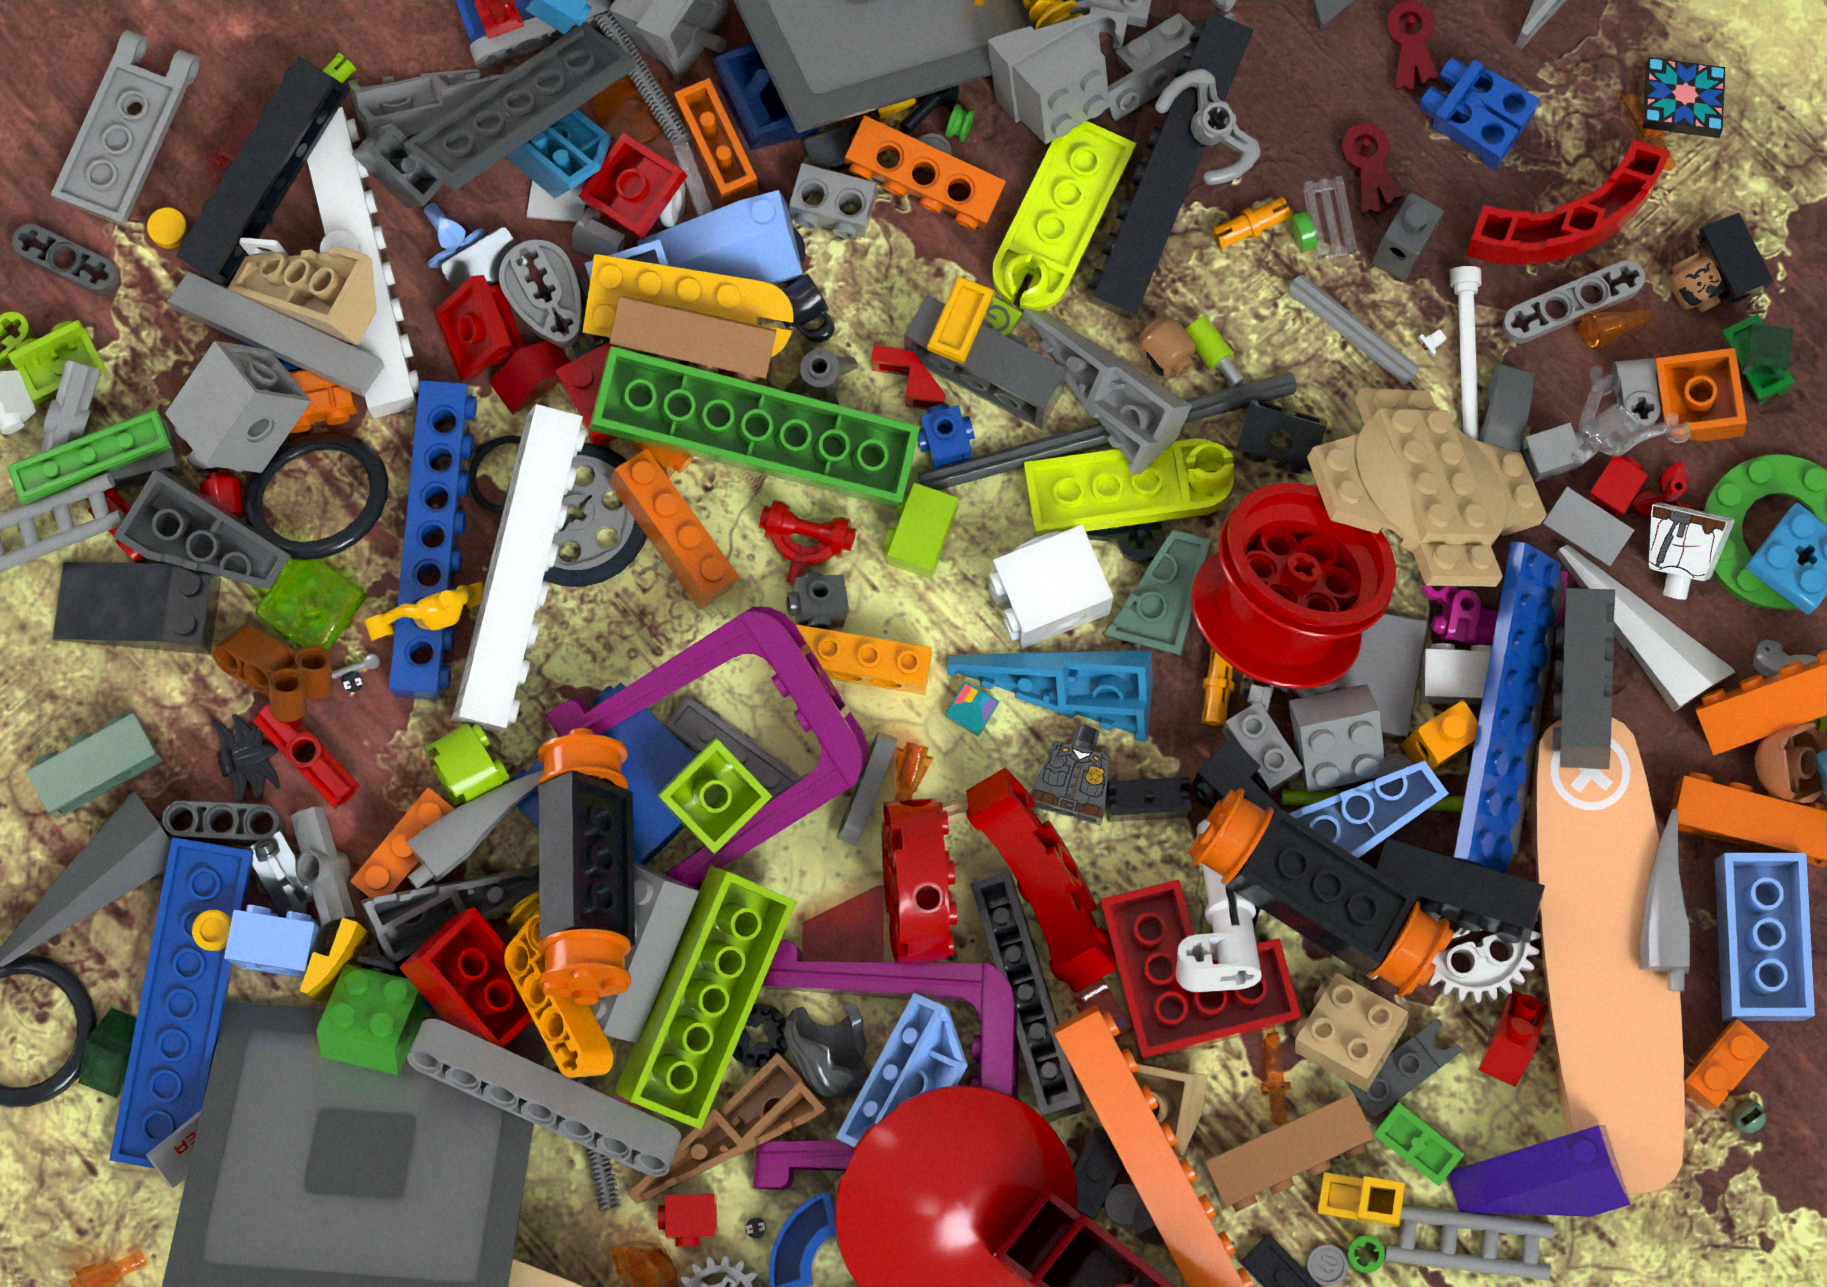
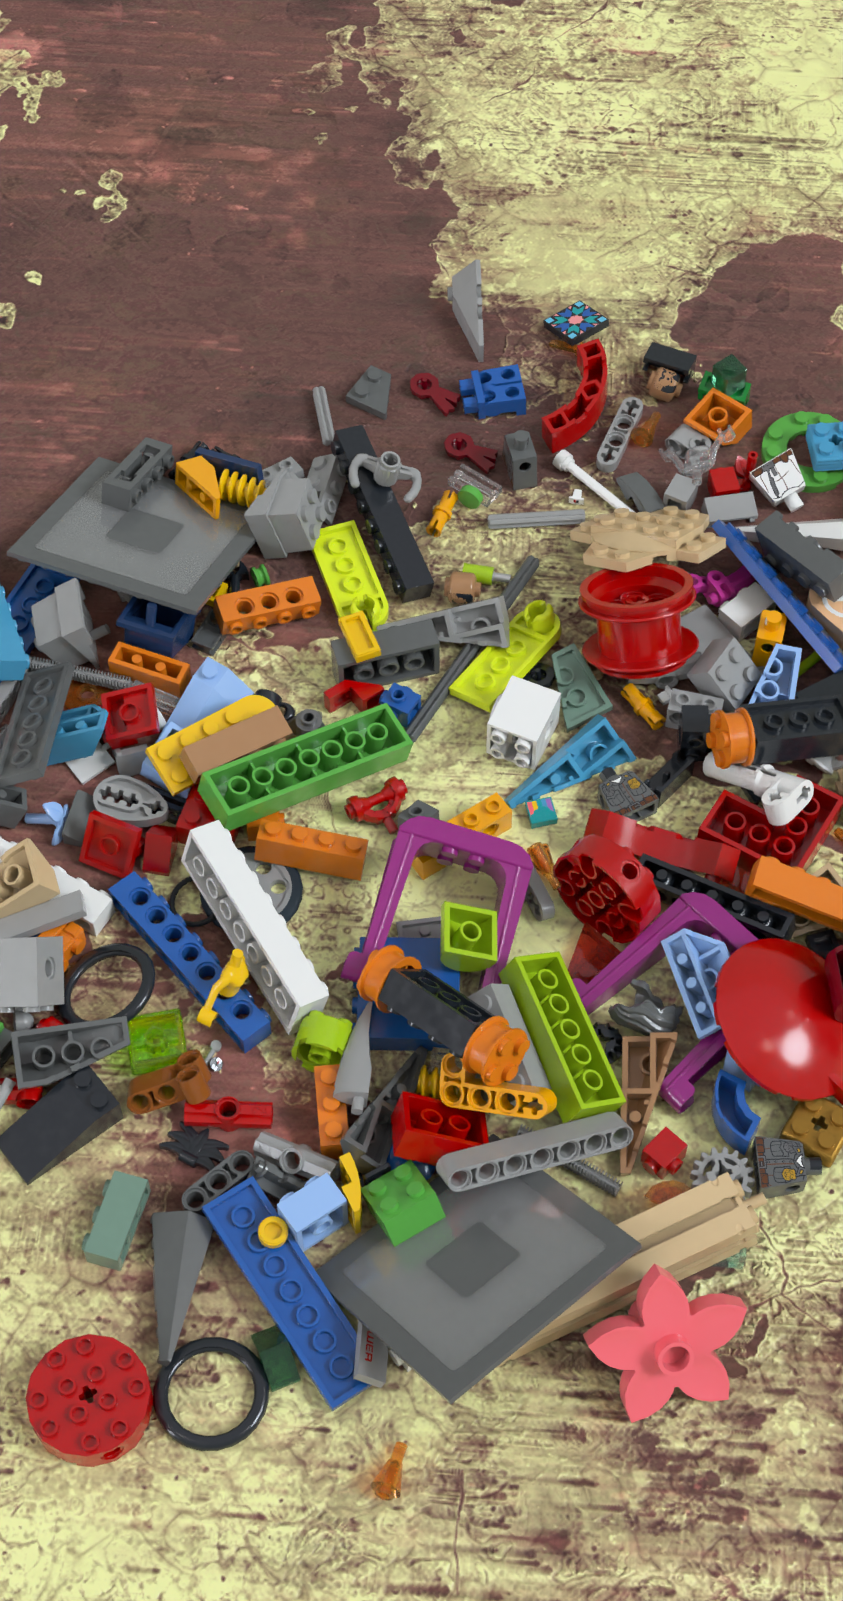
camera: 45 degrees left, 20 degrees down
black piece [745,1218,766,1239] -> none
light grey brick [789,163,877,239] -> none
lime brick [882,483,959,580] -> none
black brick [1236,398,1327,474] -> none

